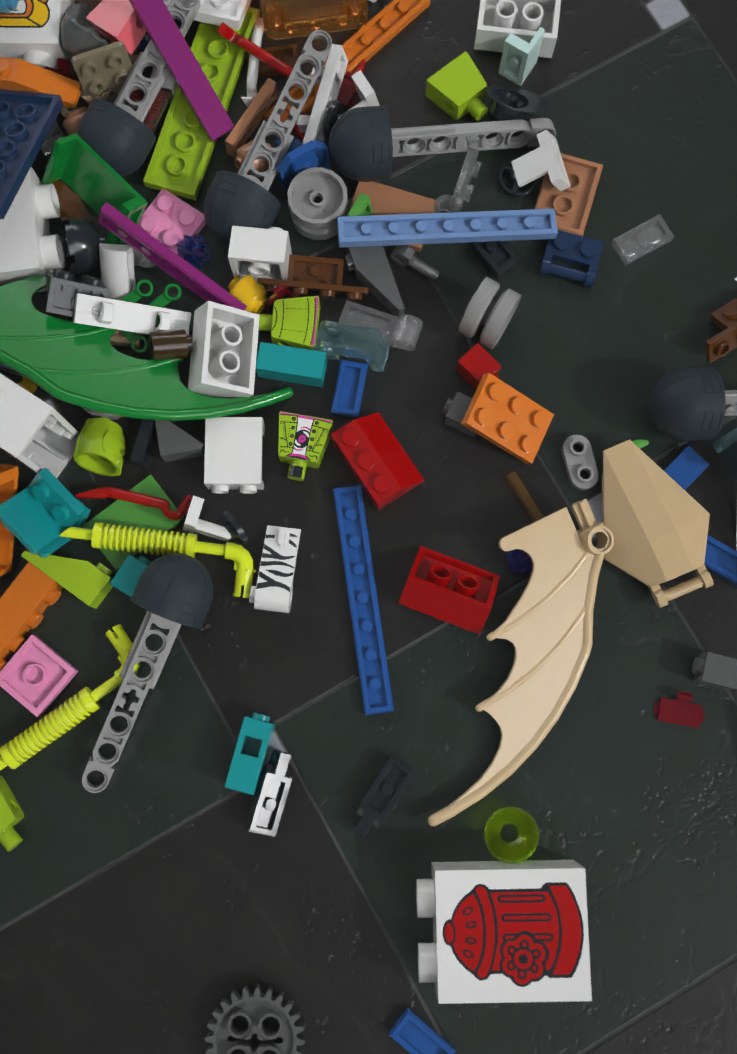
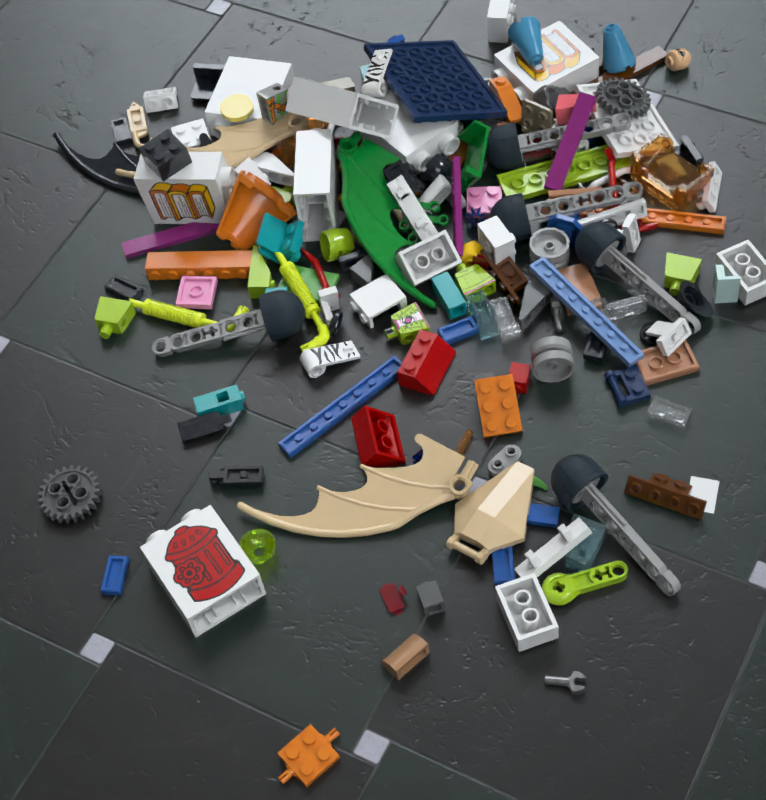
camera: 65 degrees right, 25 degrees down
dark brown brick [149,329,193,361] -> none
bright green tile [348,193,373,216] -> none

